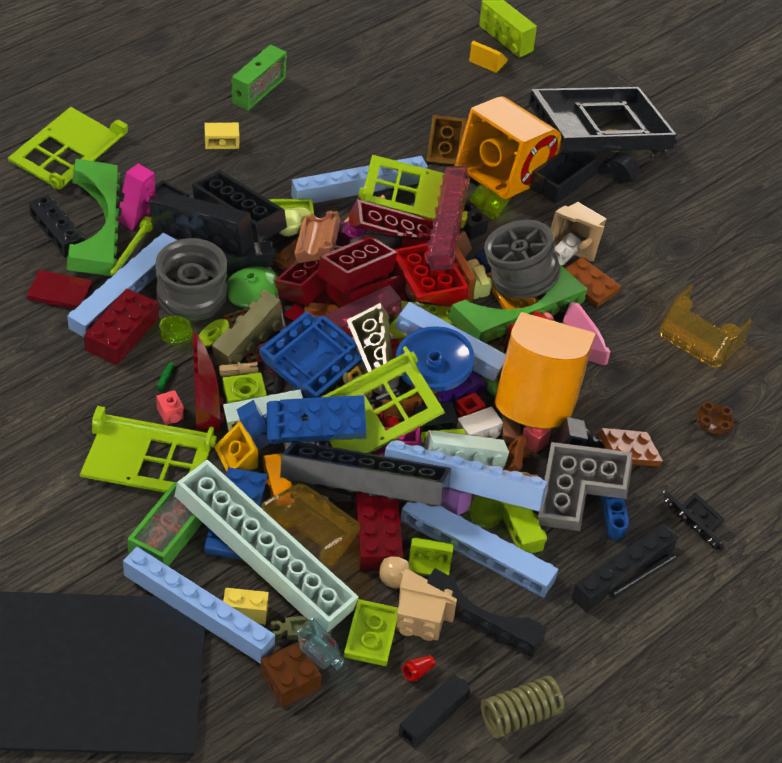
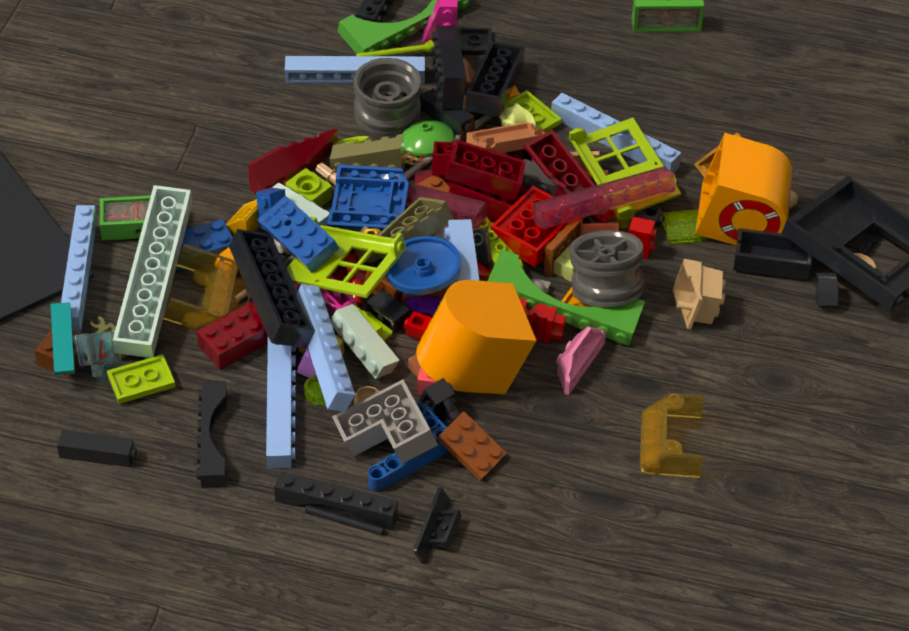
camera: 60 degrees right, 0 degrees up
dark red tile [27,270,93,309] -> none
lime door [80,406,217,493] -> none
dark red brick [84,288,159,365] -> none
green piece [156,361,175,391] -> none
coral brick [156,390,184,425] -> none
clear neon green piece [159,316,193,344] -> none
light yellow brick [205,123,239,149] -> none
light yellow brick [223,588,269,625] -> none
tan hair [379,557,411,589] -> none
tan piece [396,569,457,641] -> none
red cone [402,655,436,681] -> none
lime bracket [408,538,454,577] -> none
white brick [457,407,503,439] -> none
yellow slope [469,41,508,73] -> none
olive piece [481,675,564,738] -> none
lime brick [498,501,547,554] -> none
dark orange hinge [503,435,532,472] -> none
white hinge [554,233,583,267] -> none
dark orange plate [565,257,622,307] -> none
reddish brown dish [696,402,734,434] -> none
none -> teal tile [51,302,75,375]
none -> red brick [628,217,657,260]

